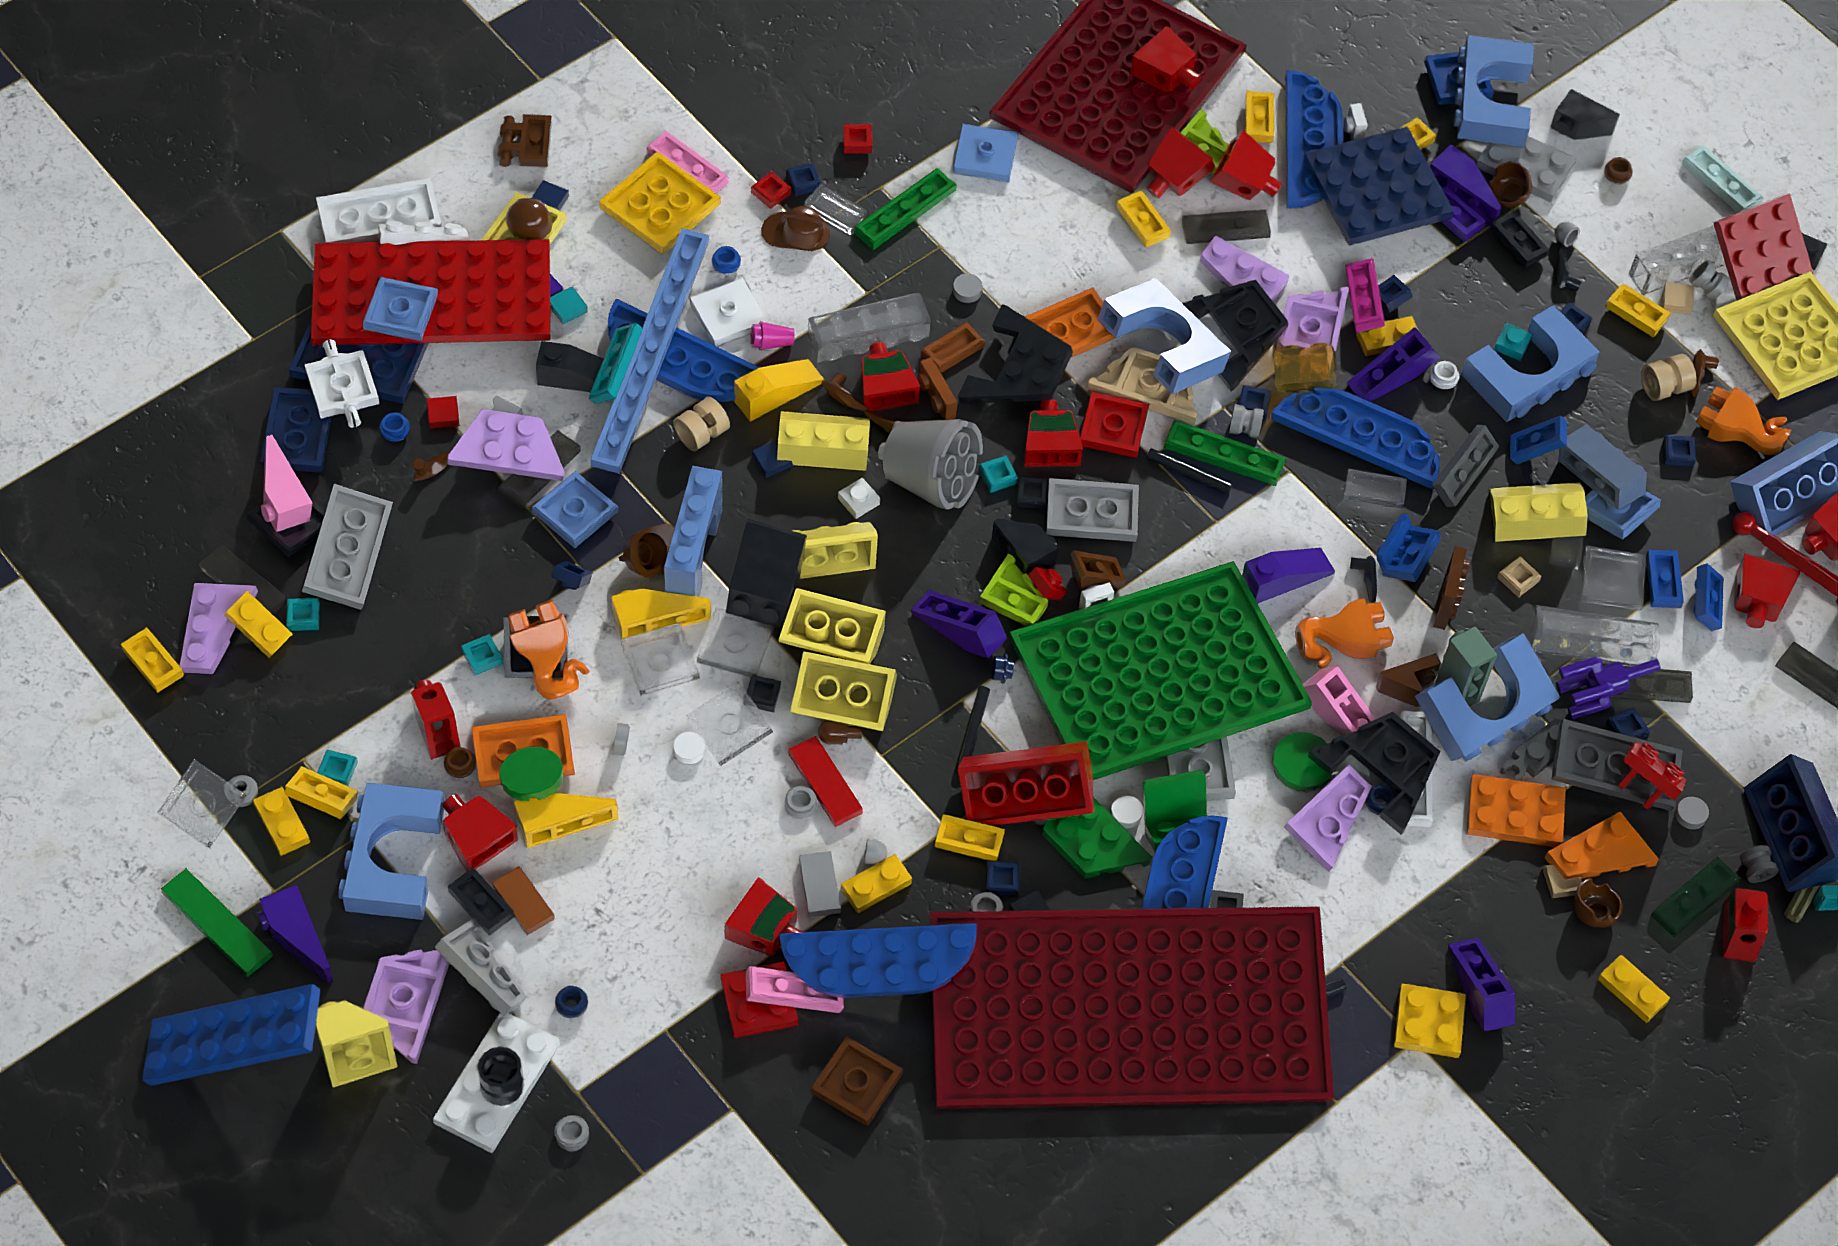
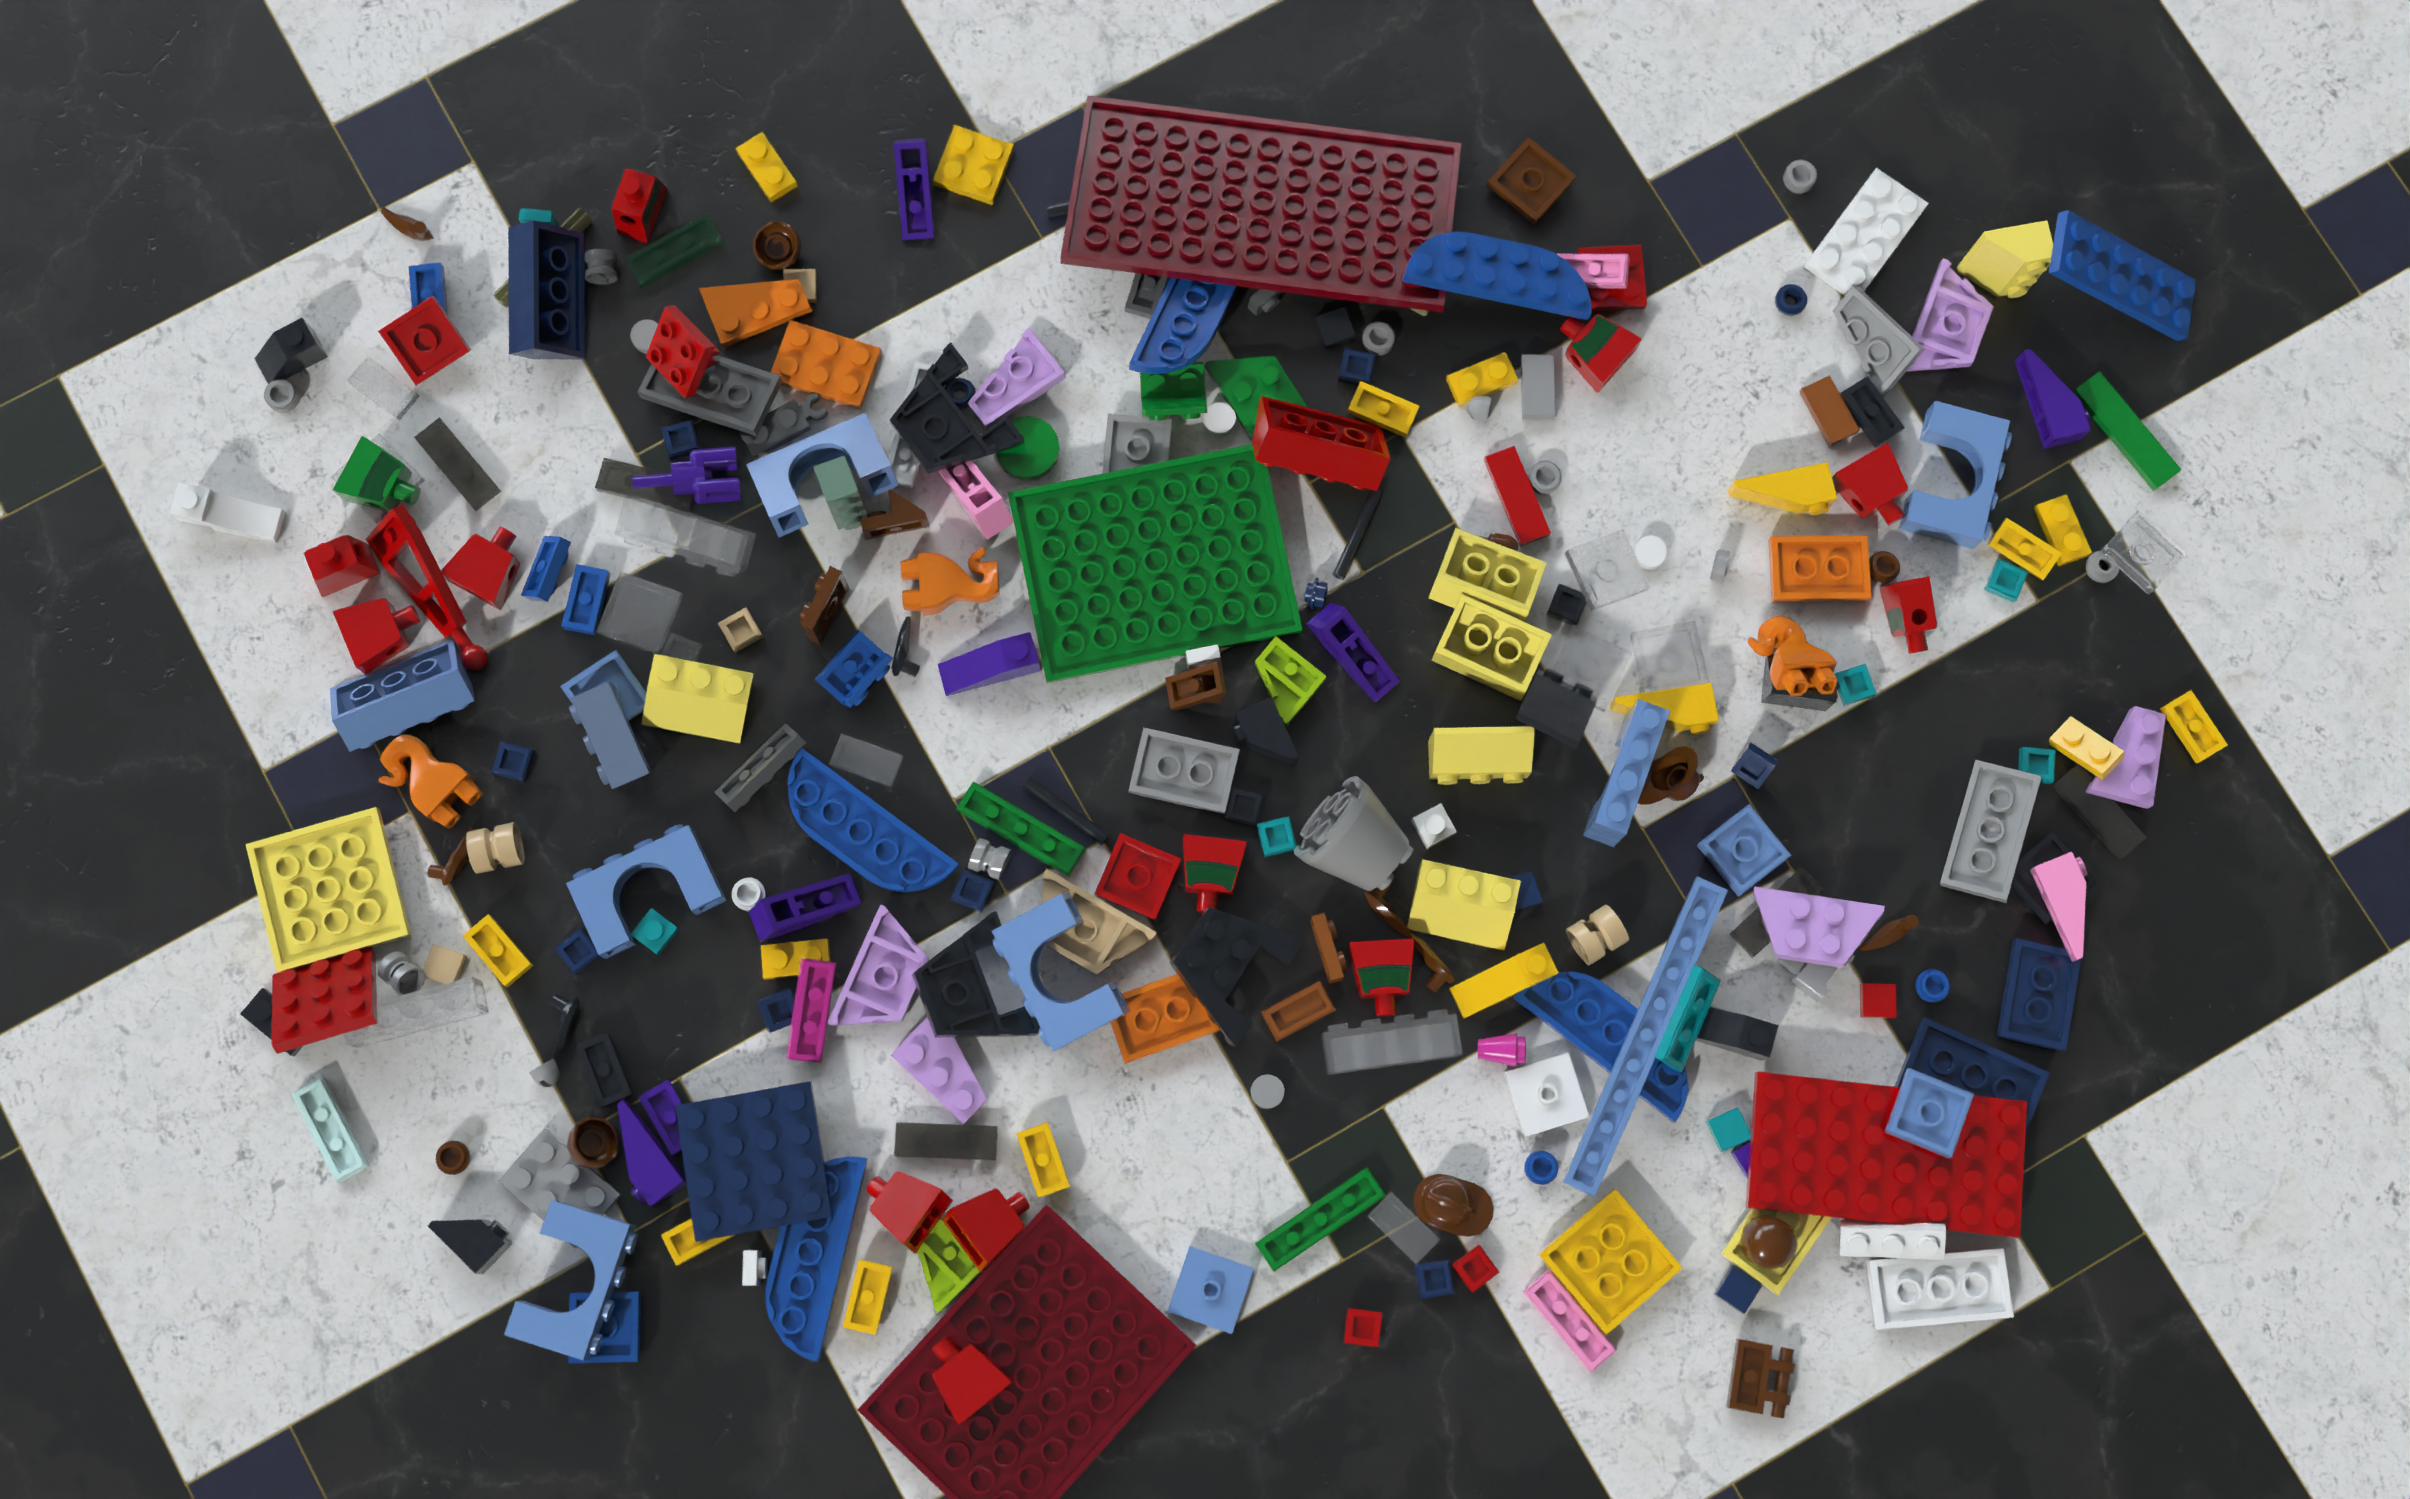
camera: 170 degrees left, 20 degrees up
white plate [305,340,379,428] -> none
black wheel [477,1046,524,1106] -> none
green tile [499,747,564,801] -> none
red plate [1028,567,1068,600] -> none
clear yellow brick [1274,343,1338,392] -> none
blue plate [1510,416,1567,464] -> none

